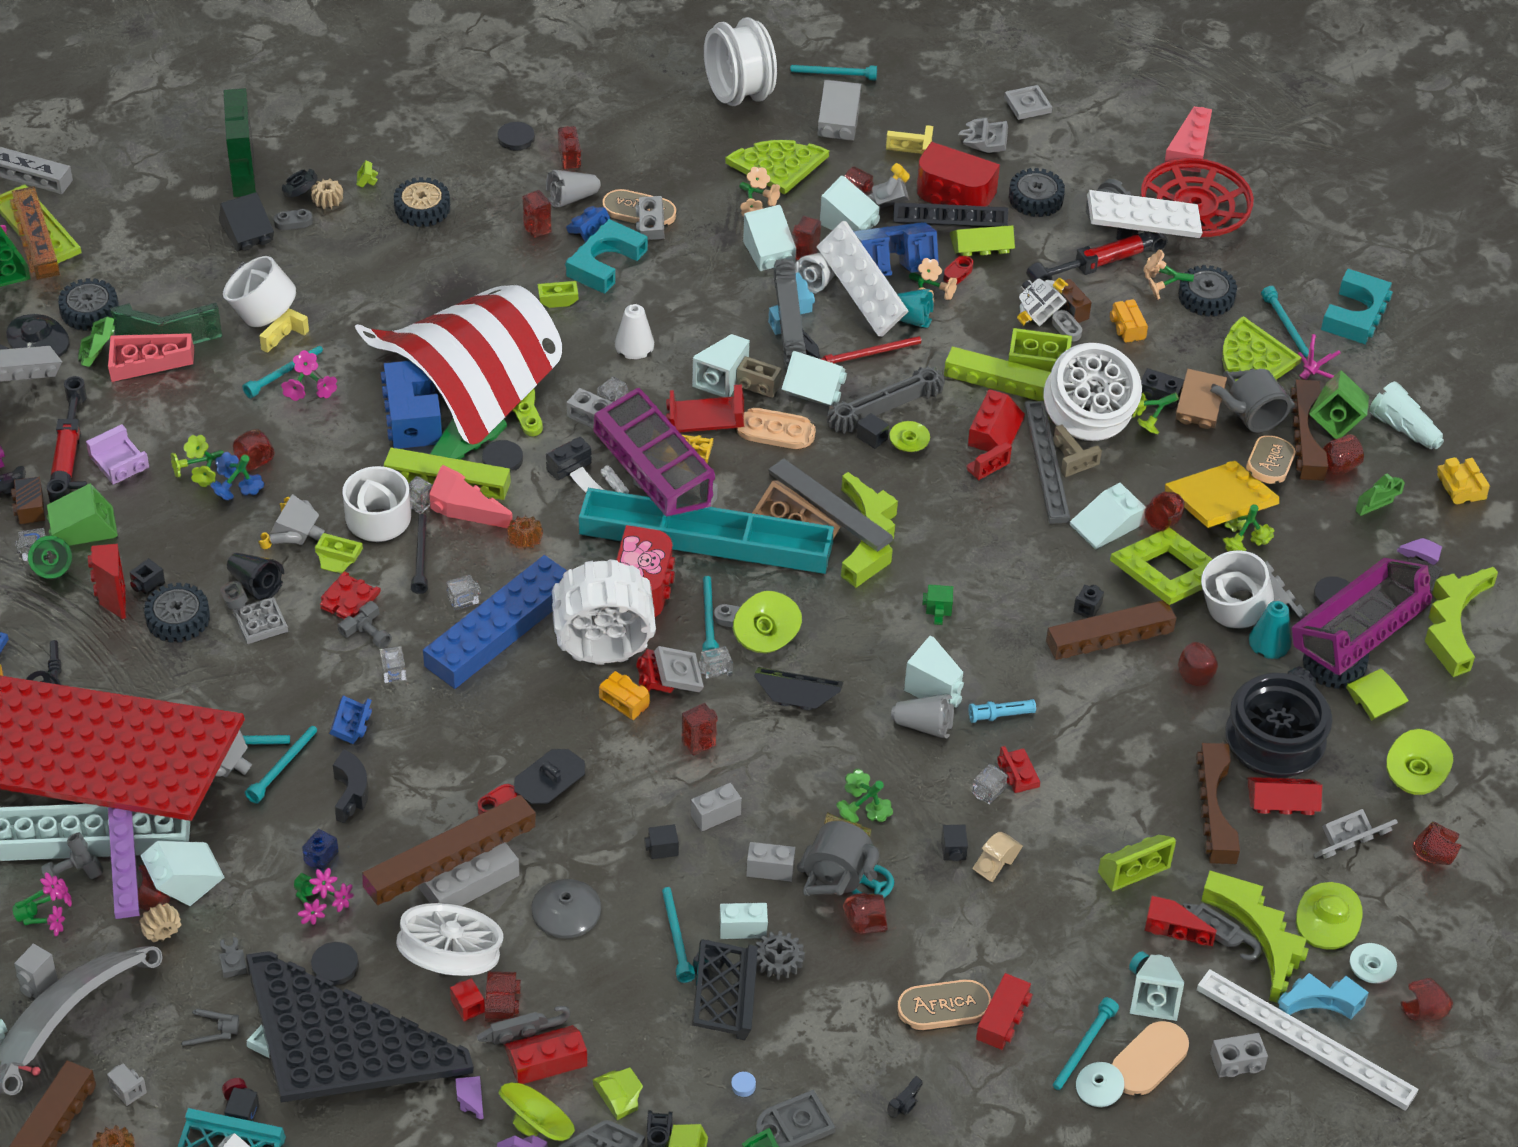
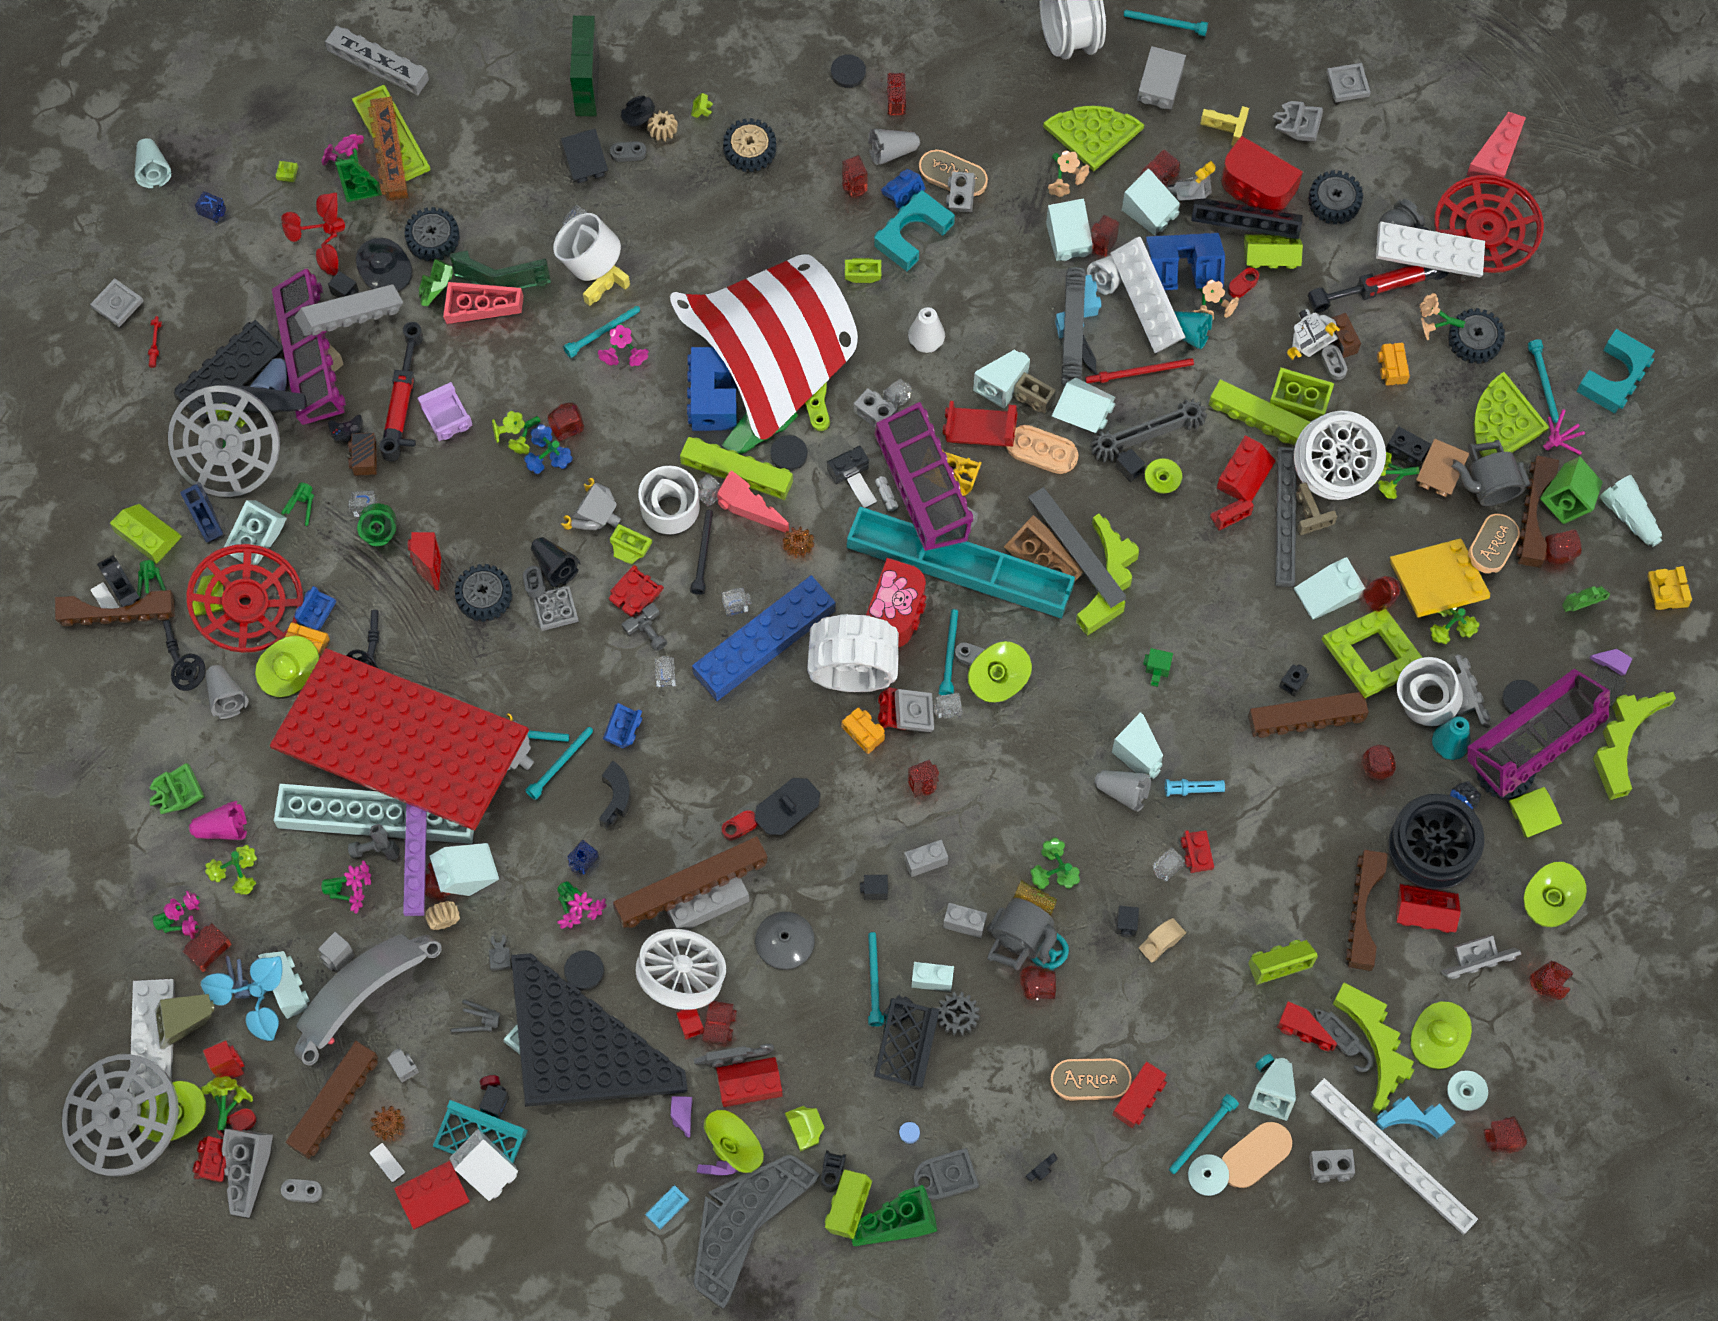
camera: 10 degrees right, 20 degrees up
bright green slope [47,483,118,546] -> none
black brick [129,558,165,594] -> none
black wedge [754,667,844,710] -> none

